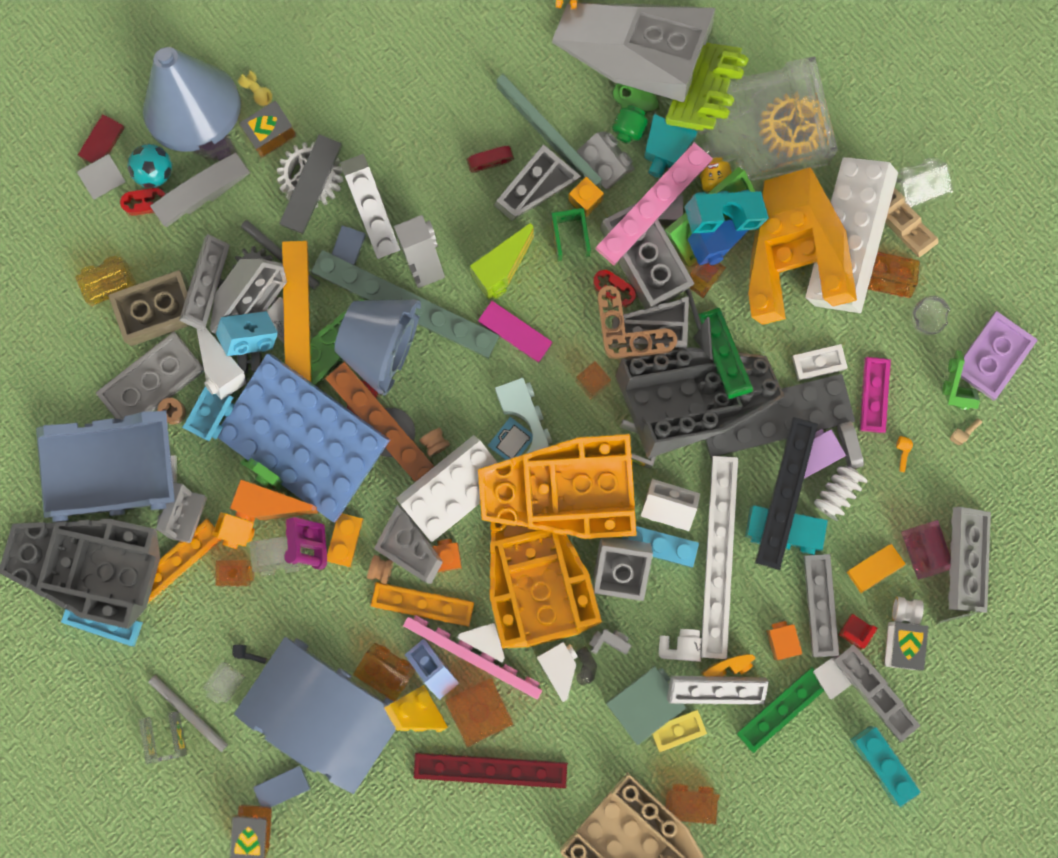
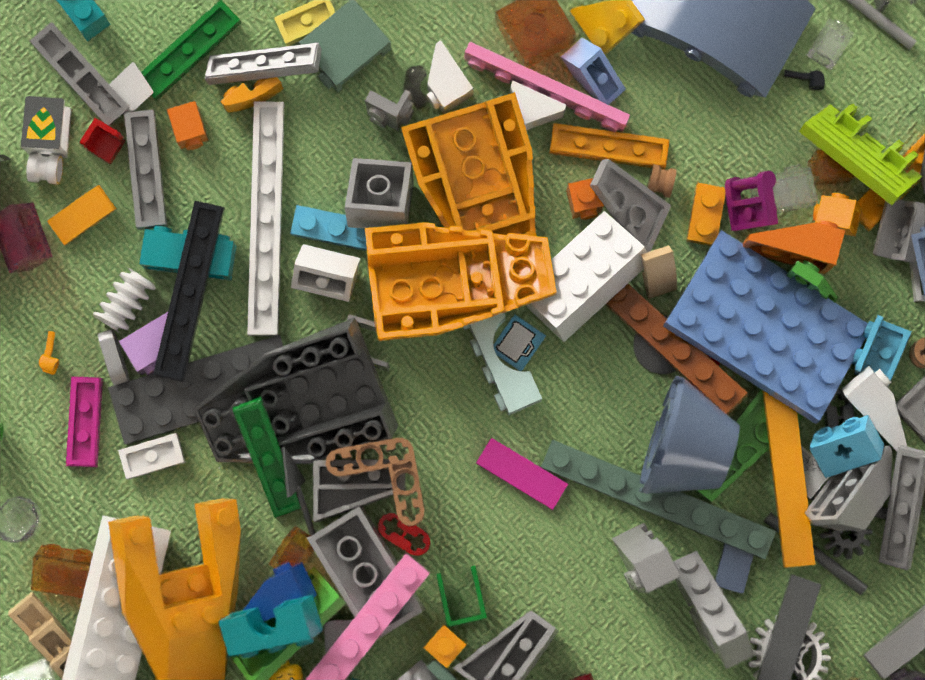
camera: 175 degrees right, 0 degrees up
clear orange bracket [353,643,416,702] -> none
medium nougat wheel [419,428,450,457] -> none
lime slope [470,223,534,300] -> none
clear orange brick [575,361,611,400] -> none
white piece [659,629,701,662] -> none
none -> tan slope [641,245,677,299]
none -> lime hinge [799,104,922,205]

